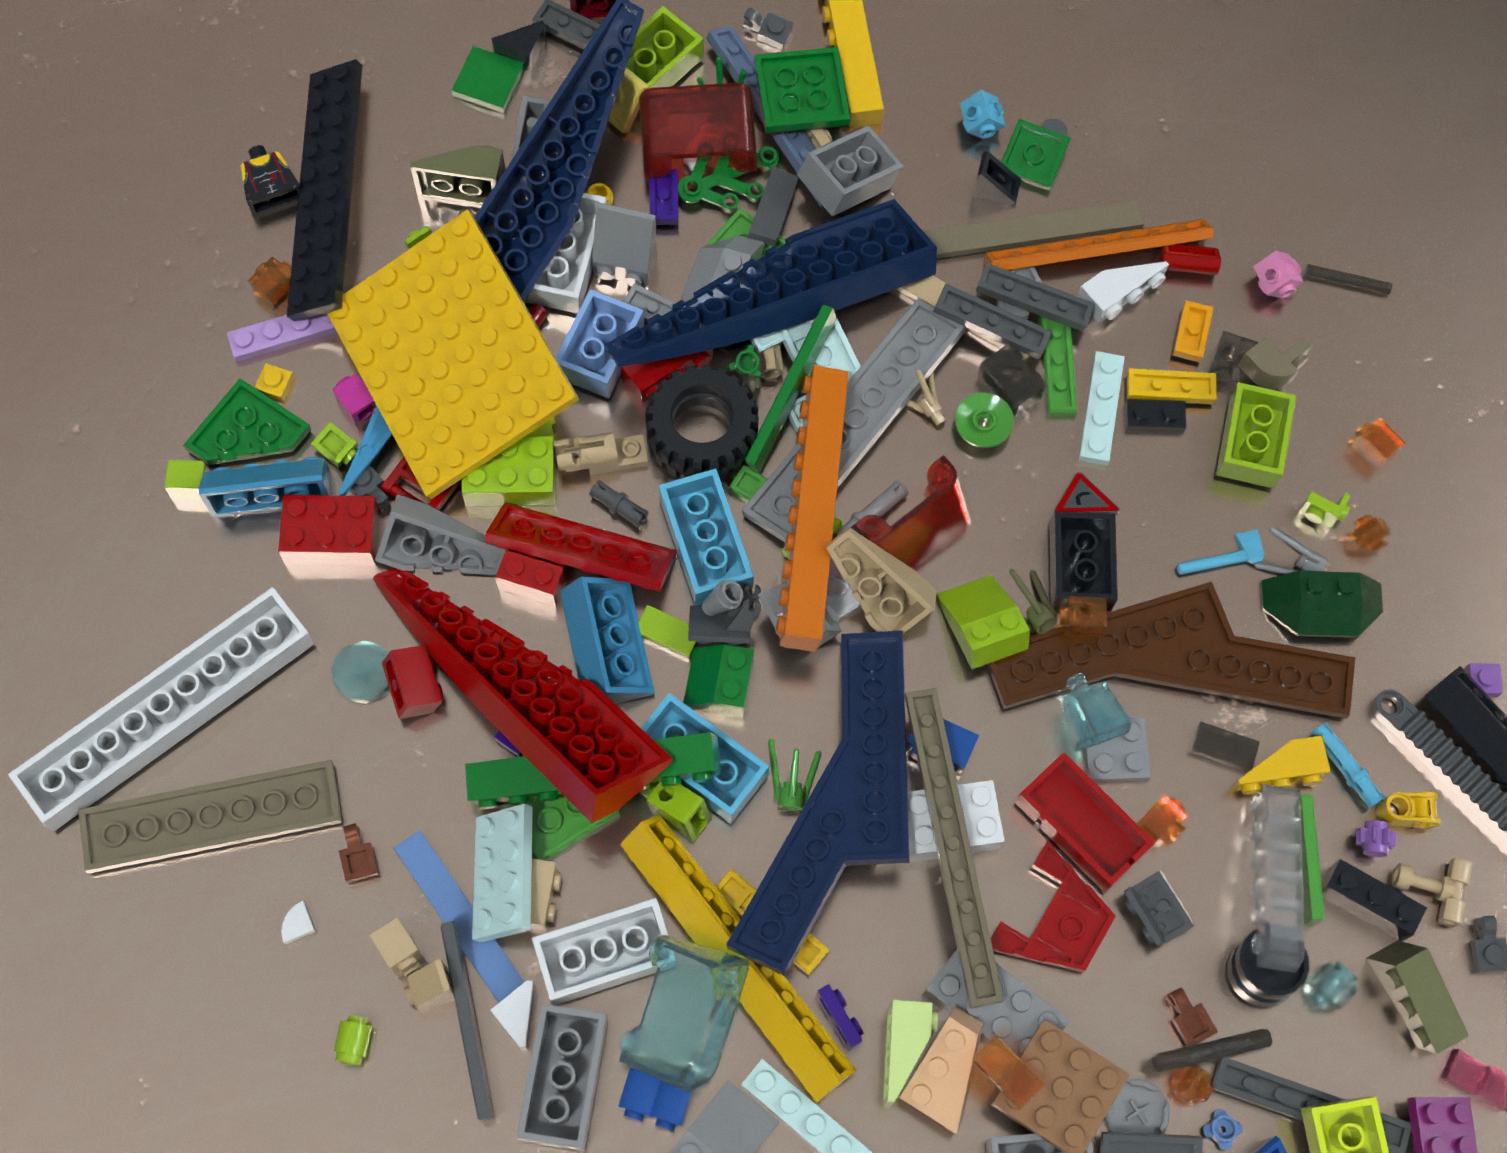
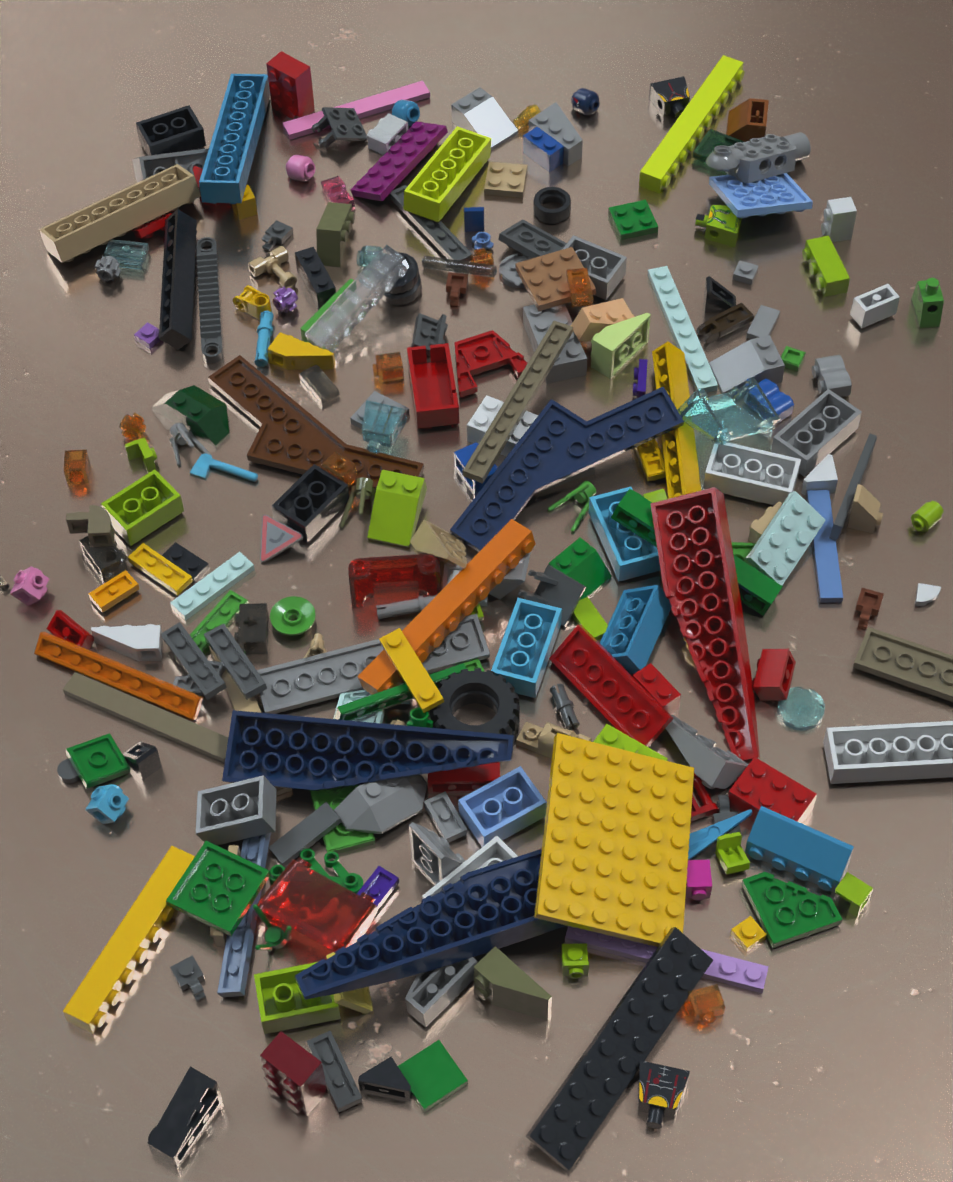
camera: 140 degrees left, 15 degrees down
tan brick [369,917,426,979] -> none
light grey cone [702,580,743,616] -> none
none -> yellow plate [379,628,444,713]

